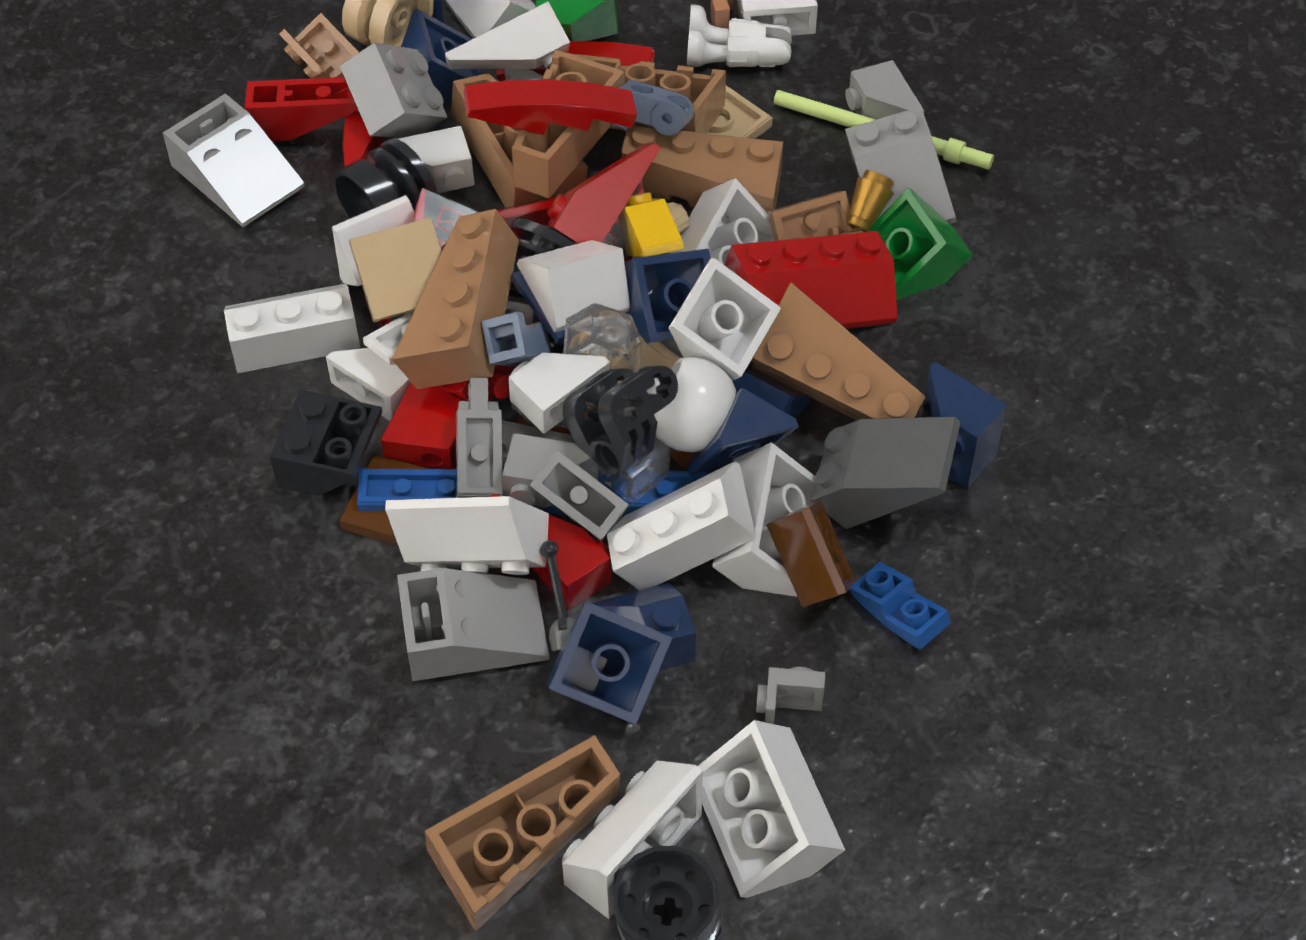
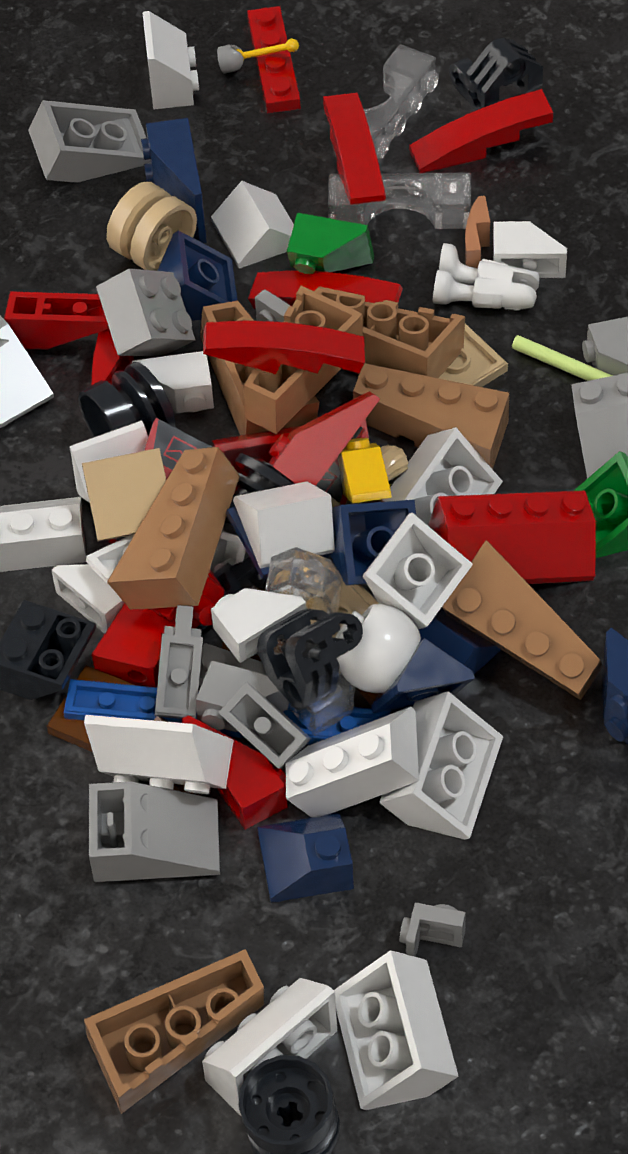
camera: 10 degrees right, 0 degrees up
medium nougat bracket [279,13,359,78] -> none
white slope [445,2,570,69] -> none
sand blue leg [481,312,551,367] -> none
black hinge [540,540,576,651] -> none
dark blue slope [546,601,673,725] -> none
sand blue leg [612,79,694,136] -> none
reddish brown slope [766,499,856,607] -> none
medium nougat bracket [767,191,863,241] -> none
dark grey slope [811,417,960,529] -> none
pearl gold cone [846,170,895,232] -> none
blue slope [850,562,951,650] -> none

